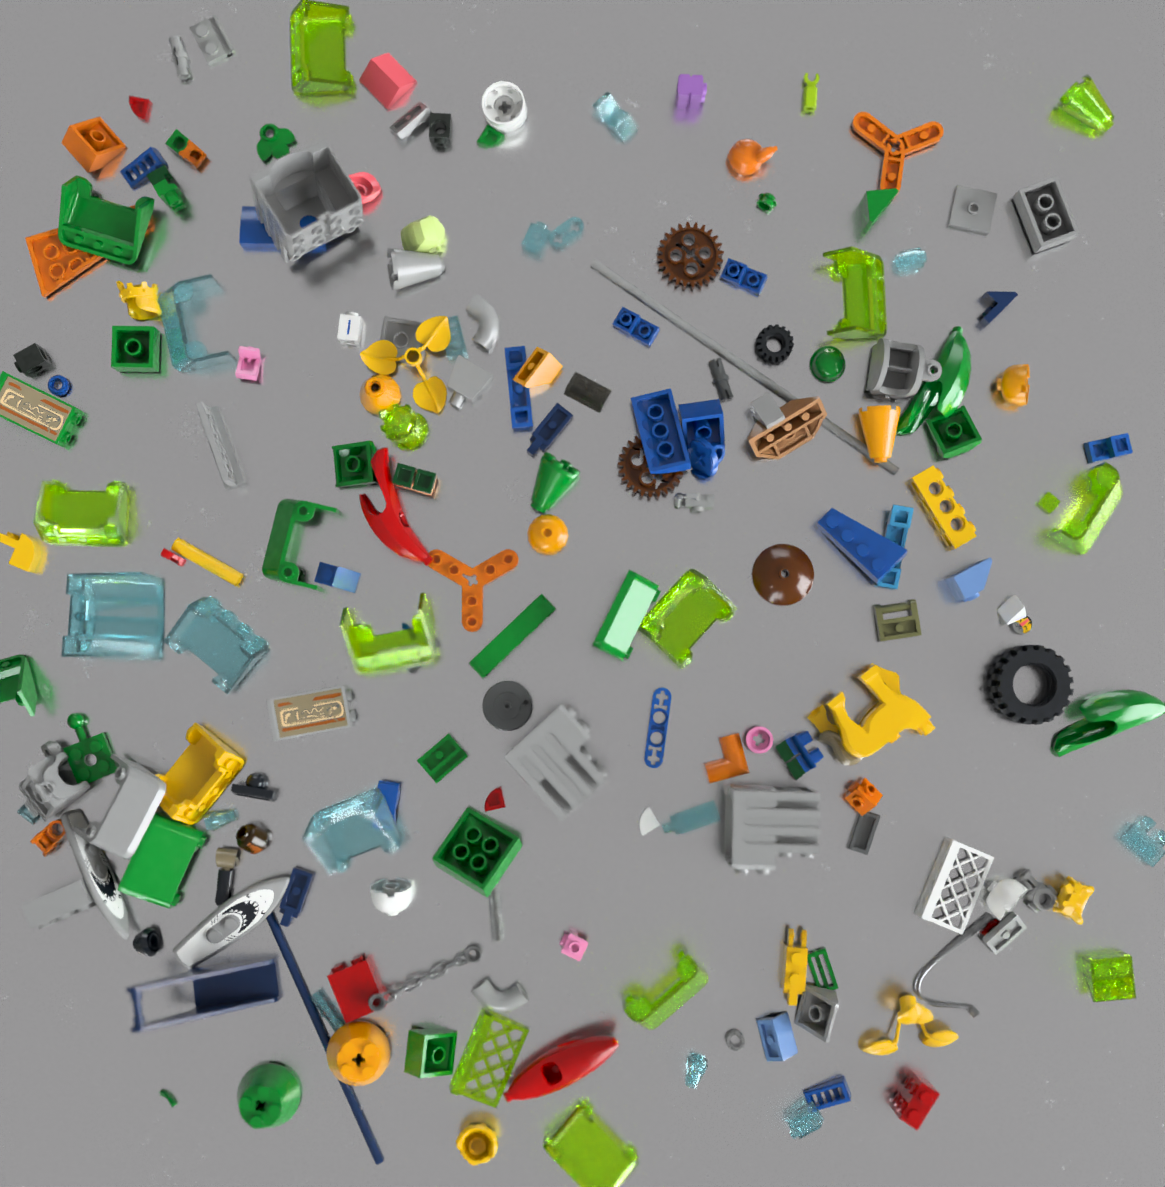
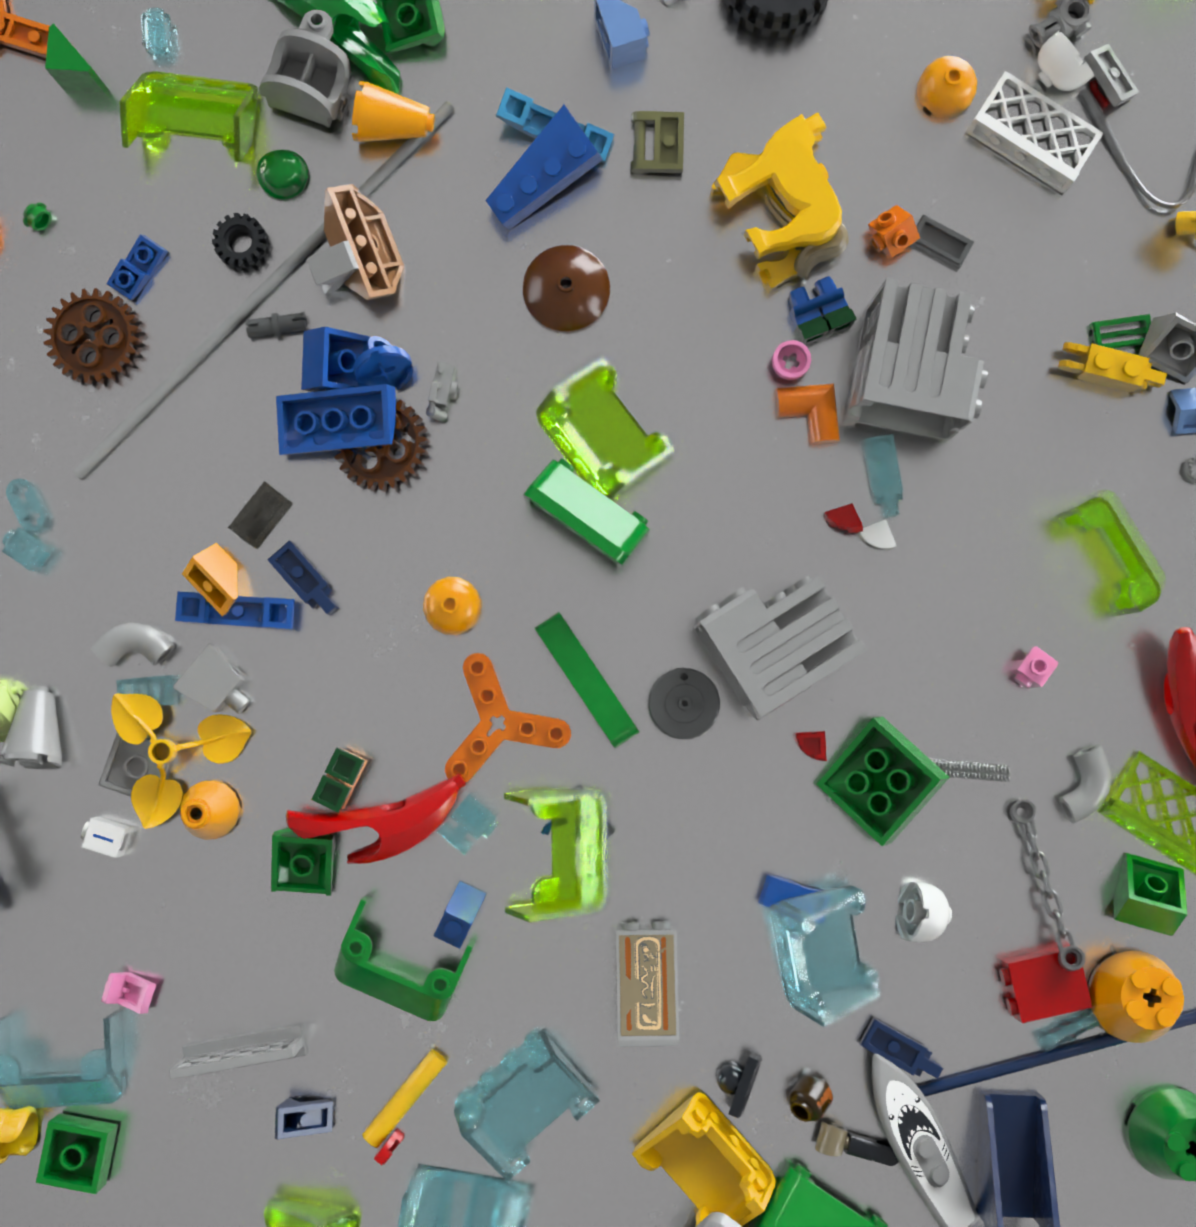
camera: 80 degrees left, 0 degrees up
clear light blue cone [203,809,236,831] -> none
clear neon green hair [379,403,428,450] -> none
green plate [417,733,468,784] -> none
green cone [530,452,580,513] -> none
blue slope [612,307,660,347] -> none
blue beam [644,688,671,768] -> none
yellow brick [908,465,976,550] -> none
none -> slope [275,1098,333,1140]
none -> clear light blue brick [437,792,498,855]
none -> red tile [825,503,863,533]
none -> light orange cylinder [917,56,977,119]

